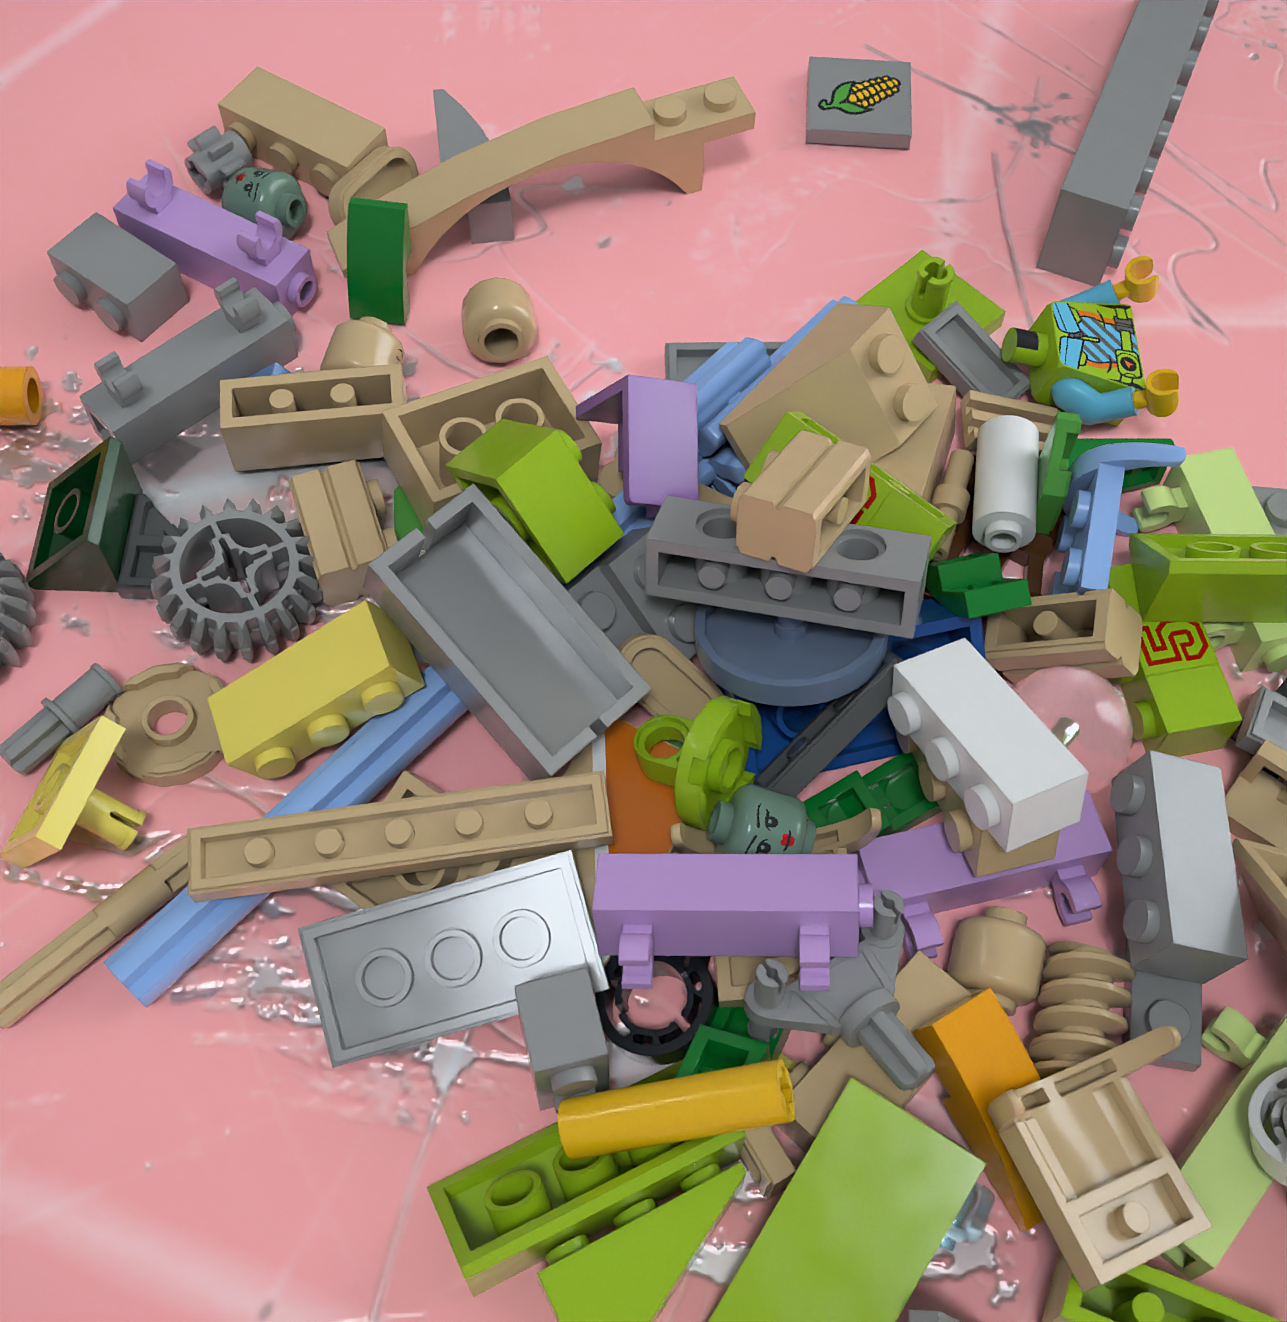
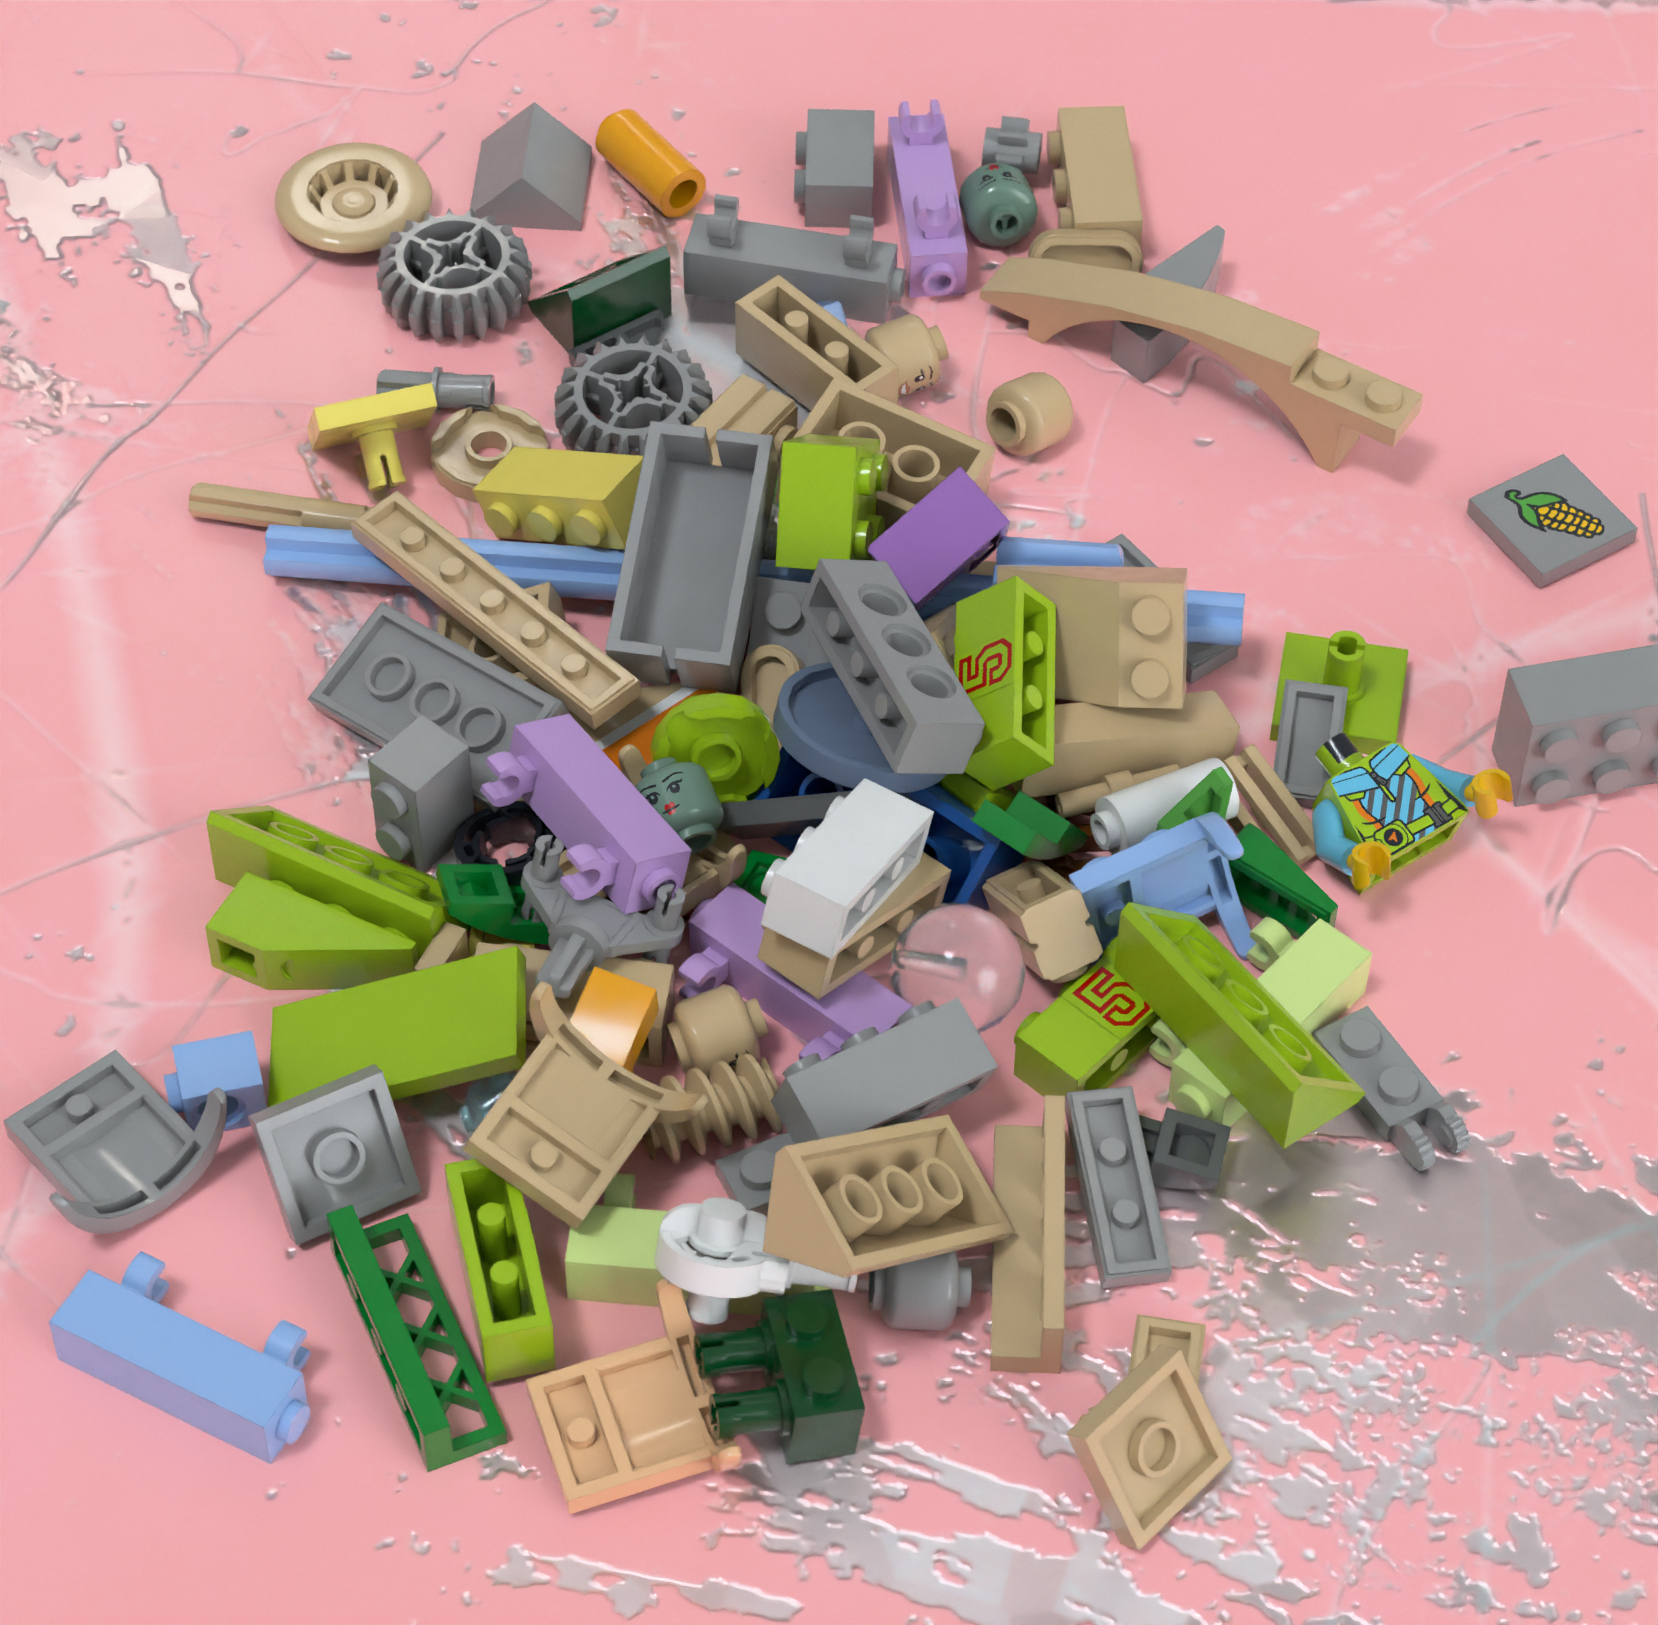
camera: 55 degrees right, 10 degrees down
green slope [347,197,411,325] -> none
yellow piece [557,1059,795,1160] -> none
tan brick [730,430,872,574] -> none

